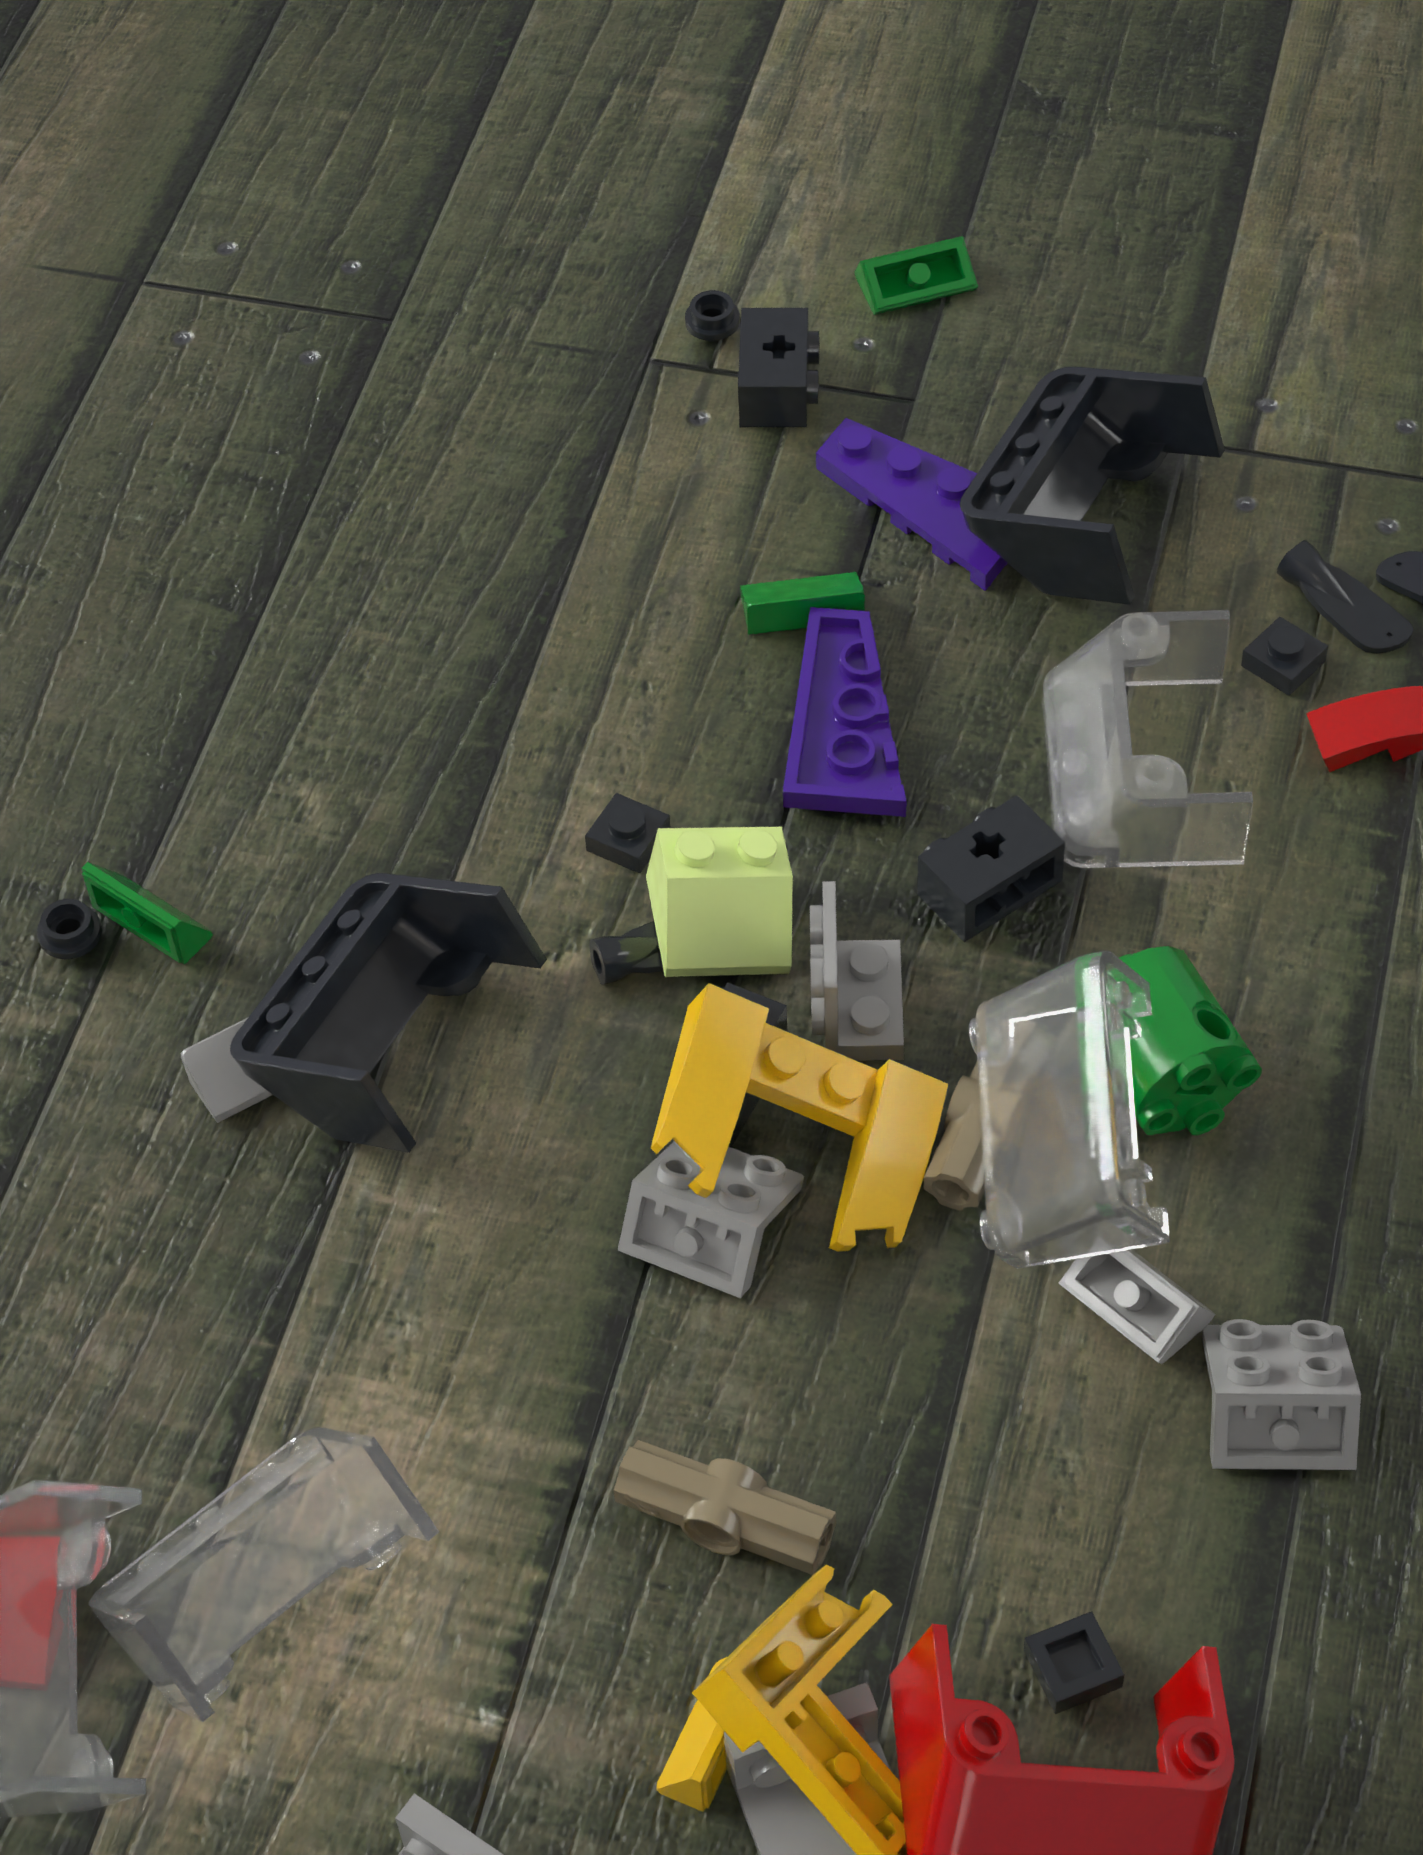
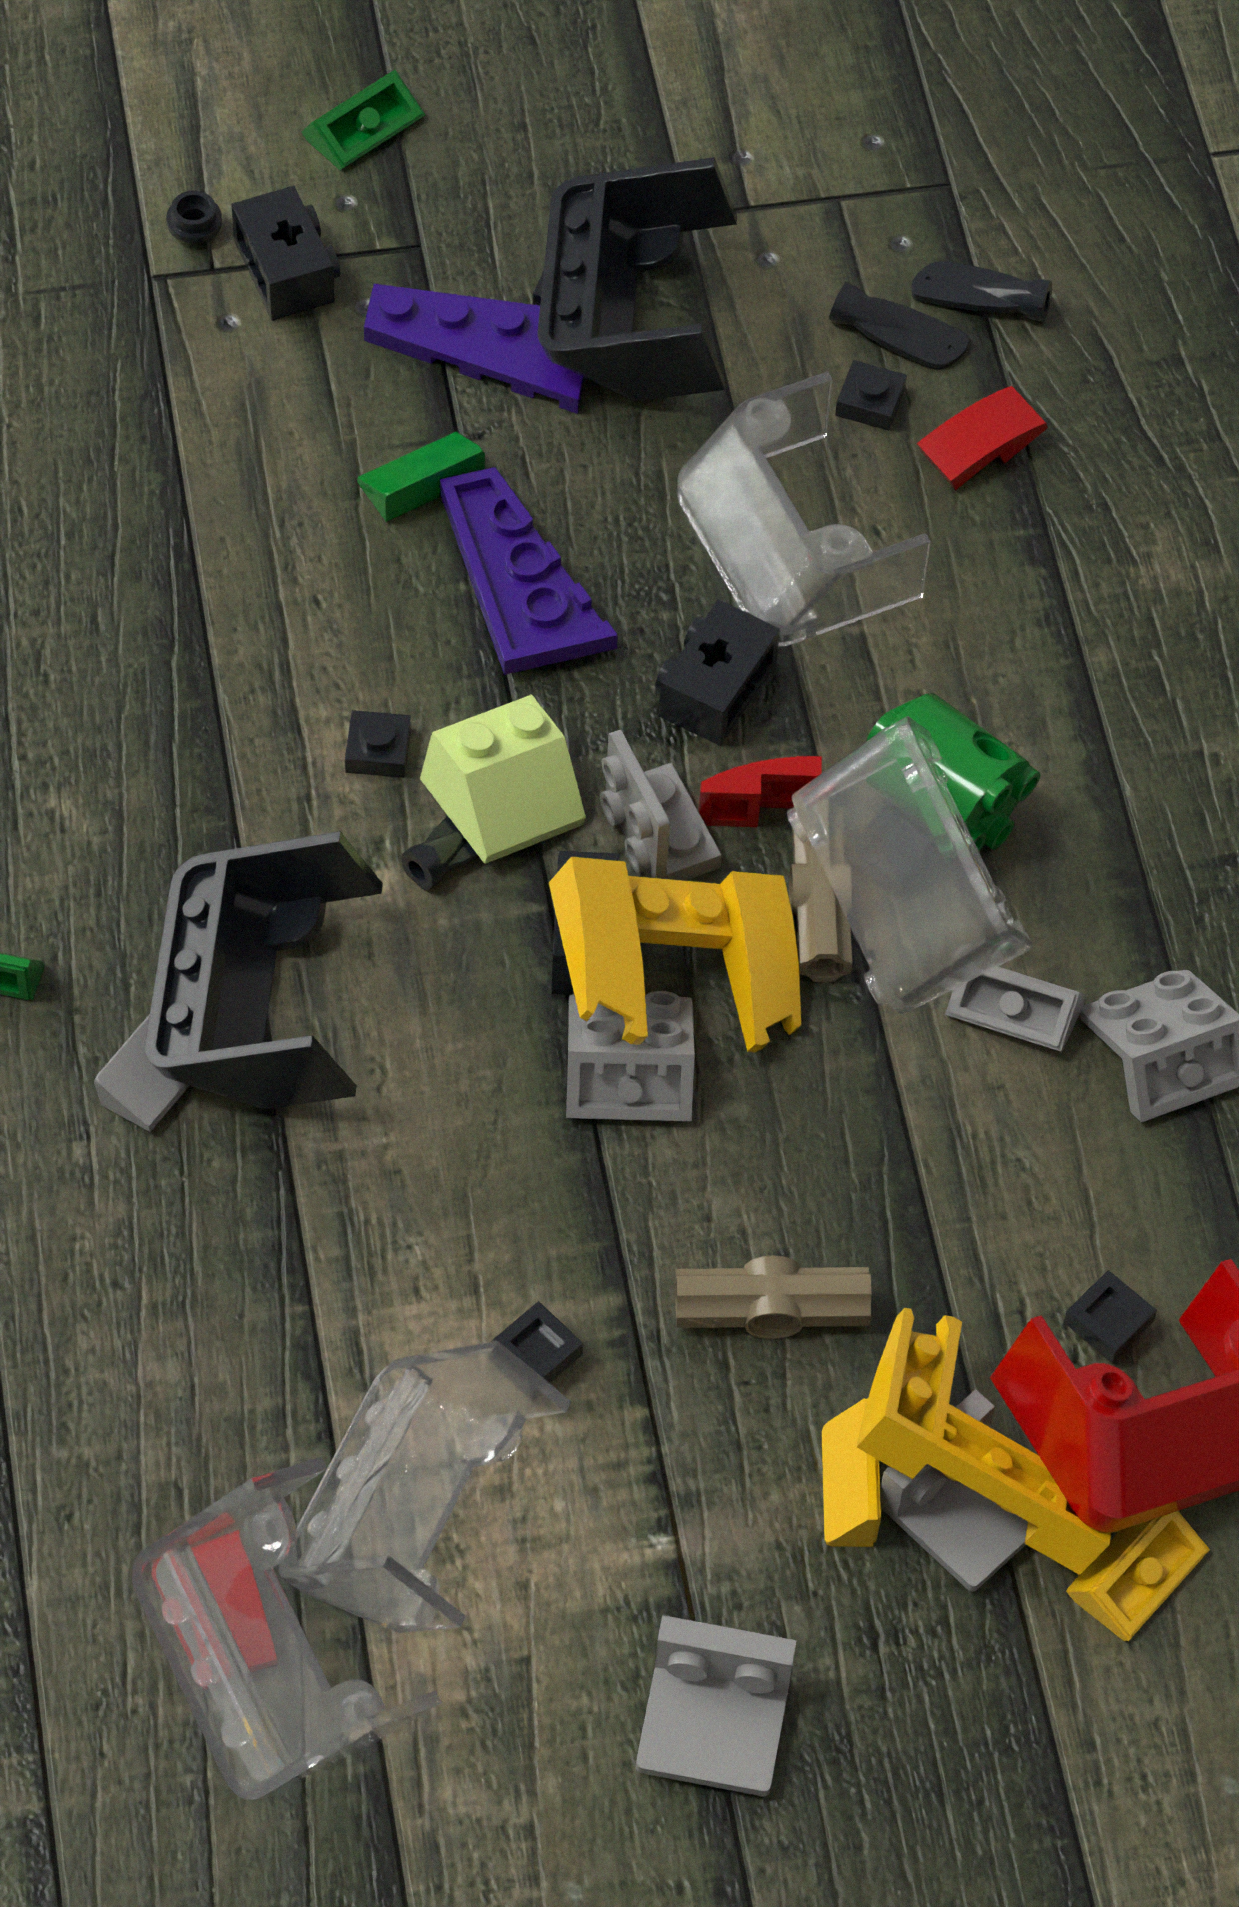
camera: 30 degrees left, 5 degrees up
none -> black plate [491,1301,583,1394]
none -> red slope [698,756,822,827]

